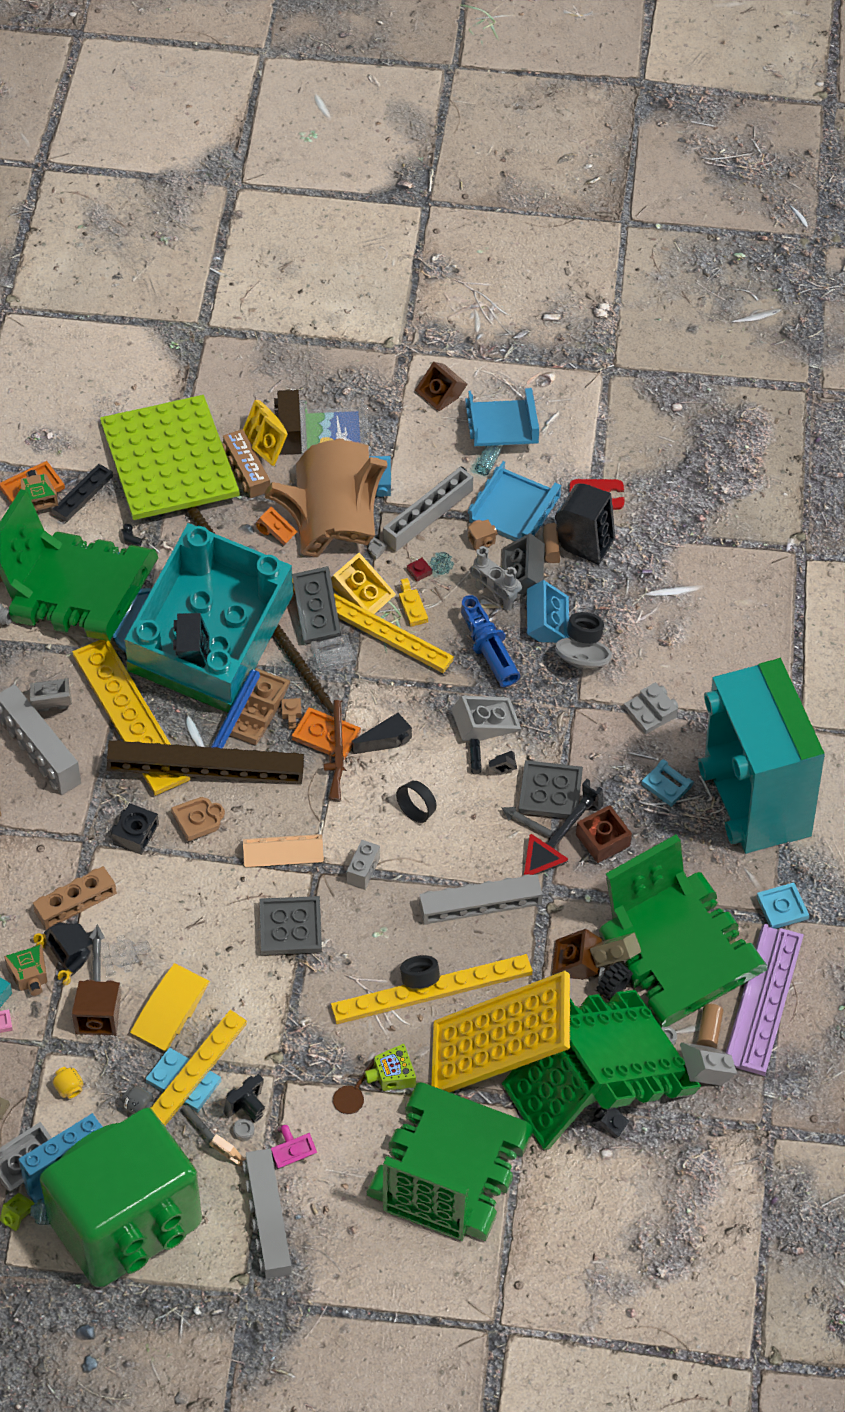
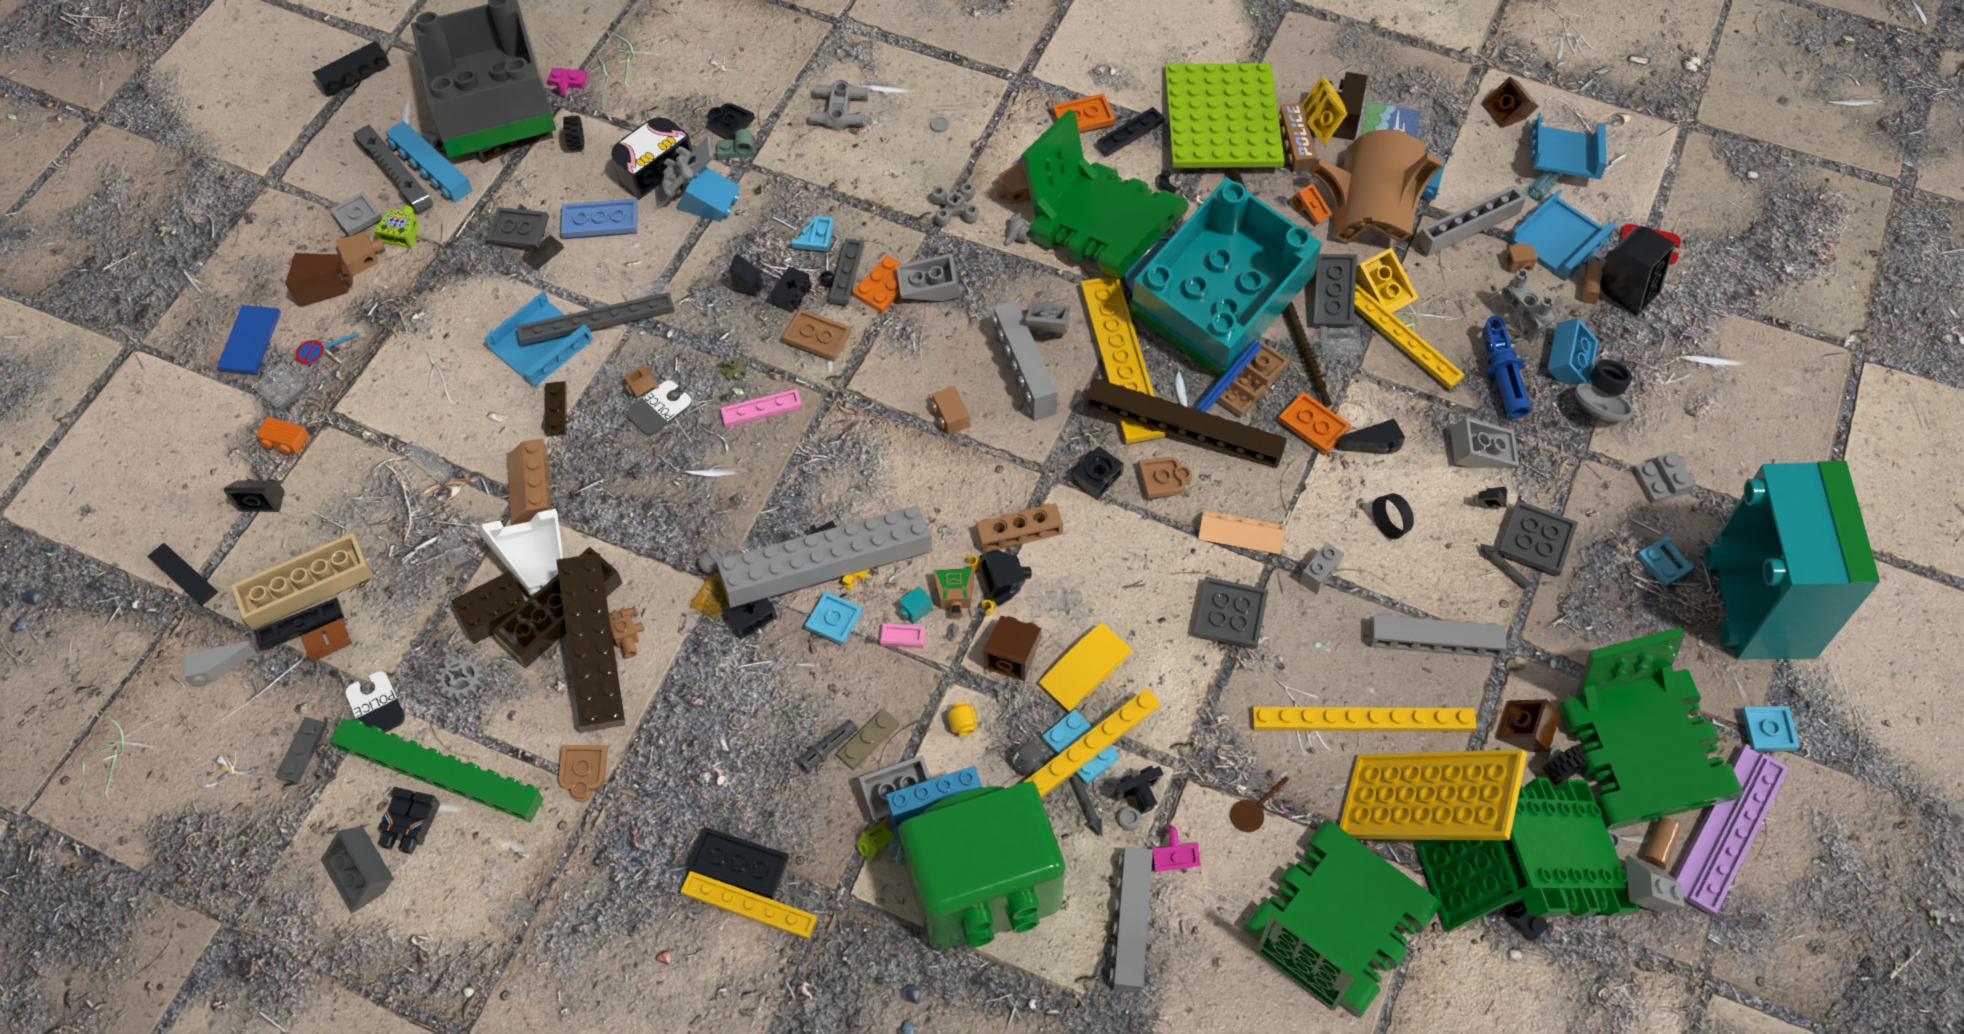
camera: 20 degrees right, 5 degrees up
torso [21,470,58,511] -> none
dark grey piece [89,924,105,982] -> none
black brick [173,613,210,668] -> none
light nougat tile [209,1134,245,1167] -> none
medium nougat plate [281,698,302,729] -> none
reddish brown piece [324,700,347,801] -> none
lime torso [365,1044,416,1091] -> none
light grey tile [369,537,387,560] -> none
yellow plate [399,578,428,627] -> none
black tyre [400,955,440,989] -> none
dark red plate [407,558,432,582] -> none
clear light blue gear [430,552,454,574] -> none
black axle [469,739,481,774] -> none
dark grey slope [502,533,545,595] -> none
black piece [524,778,603,875] -> none
copper brick [576,805,632,863] -> none
dark tan brick [590,932,642,967] -> none

